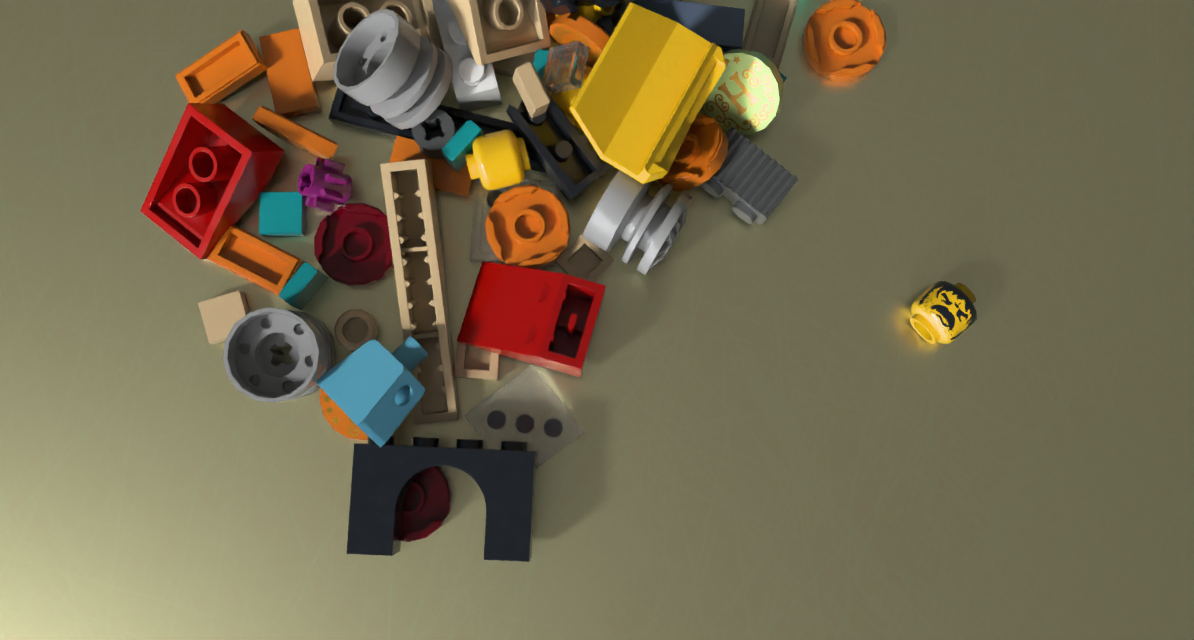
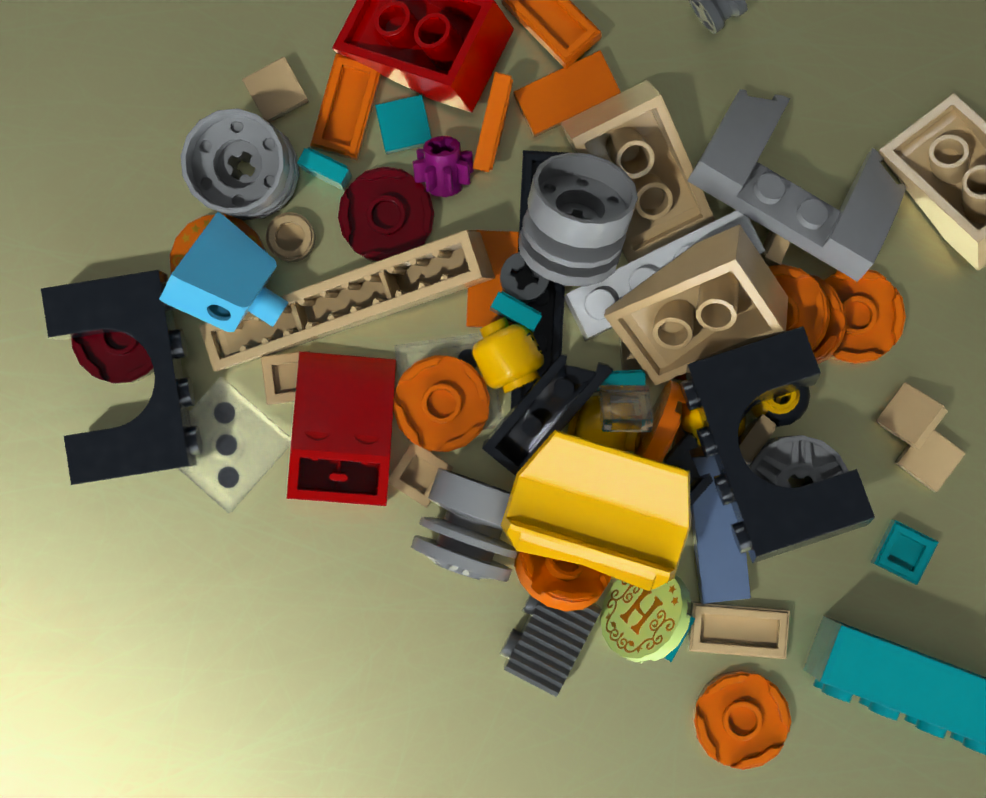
camera: 85 degrees right, 5 degrees up
tan tile [512,62,551,118] -> none

